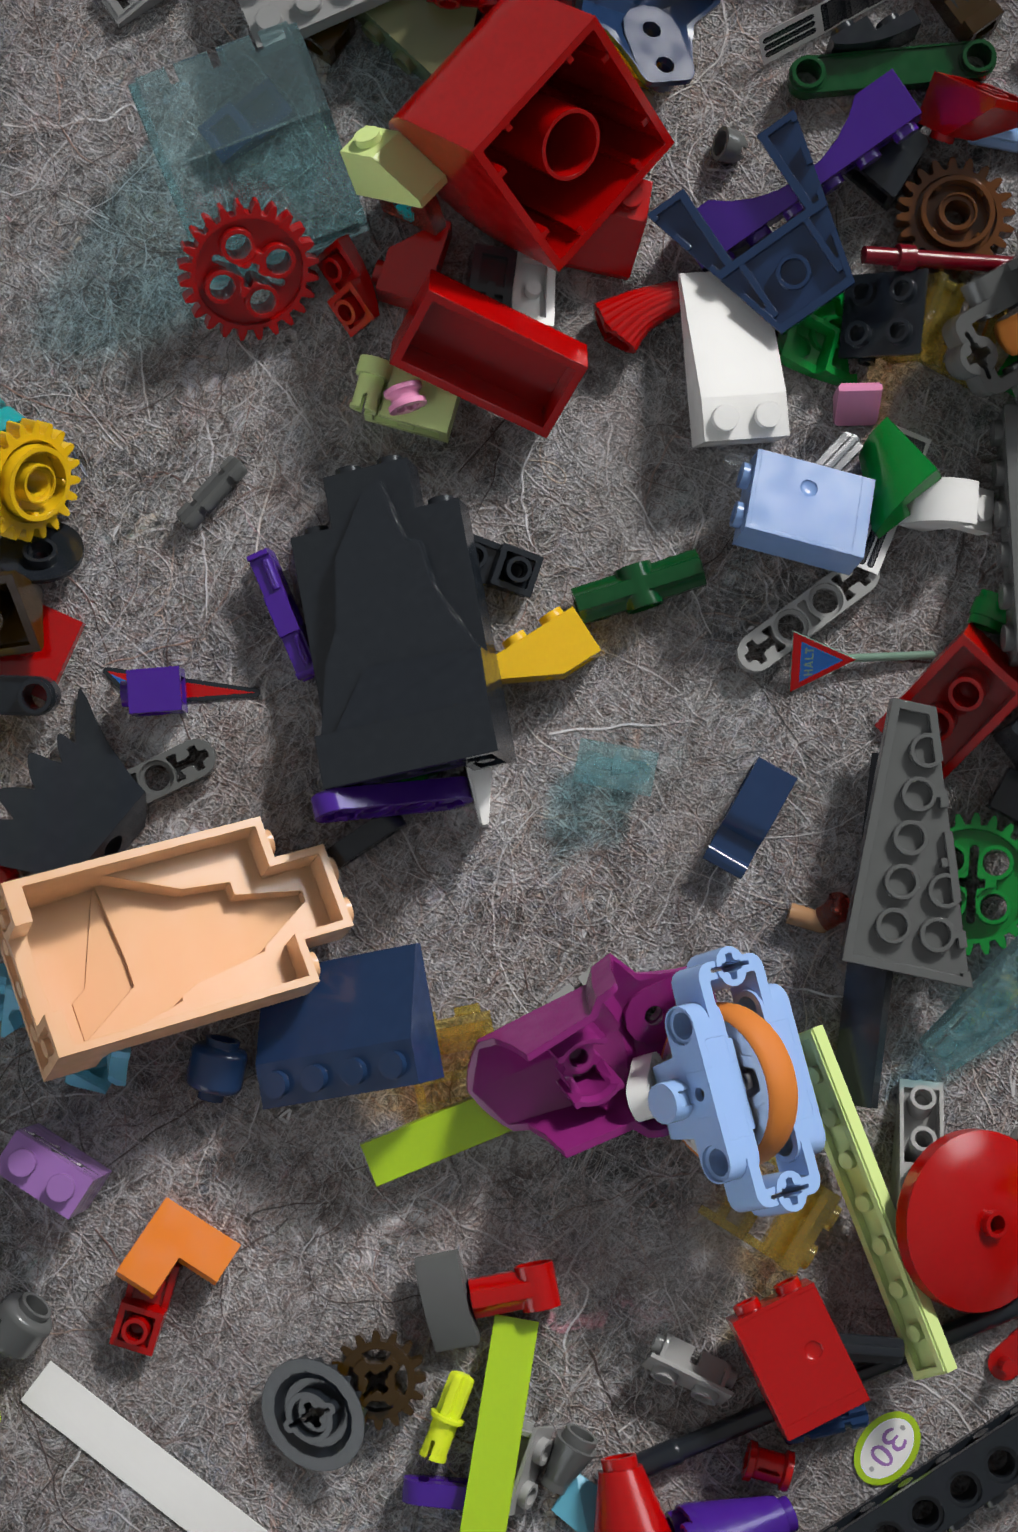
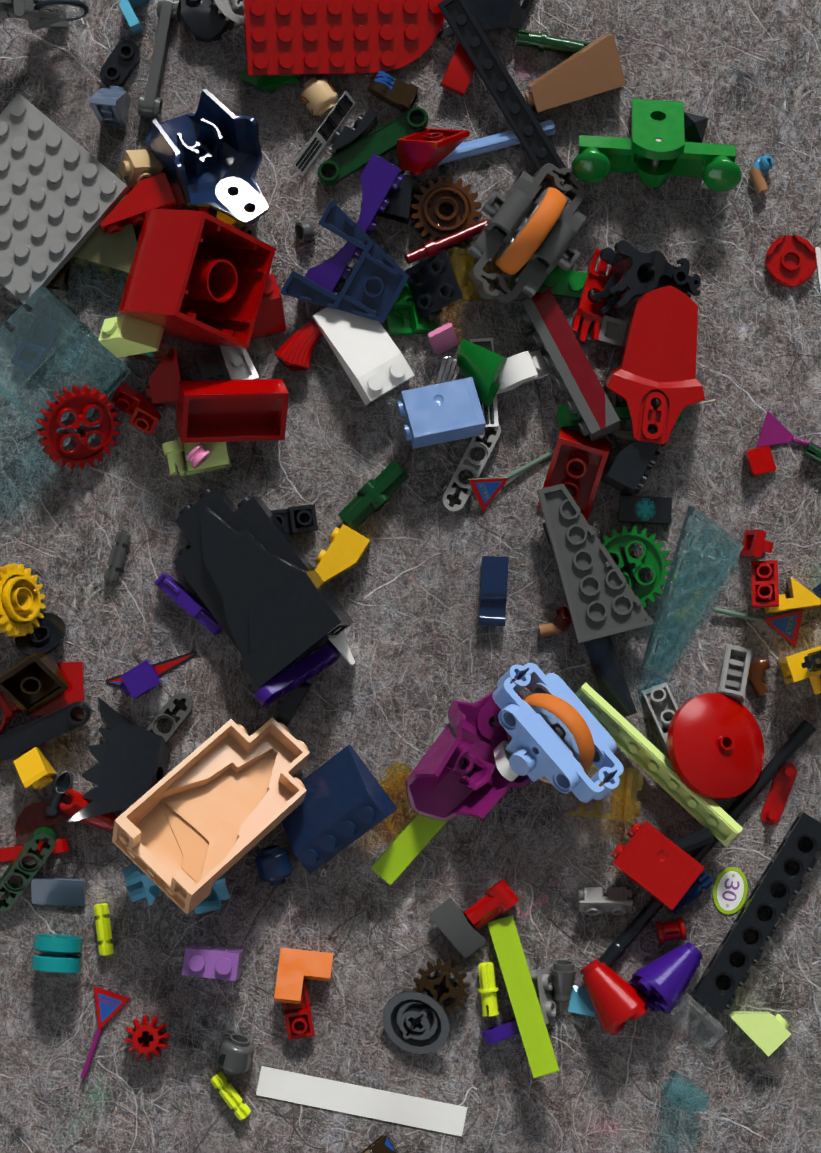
camera: 20 degrees left, 0 degrees up
clear light blue hips [572,738,659,797] -> none

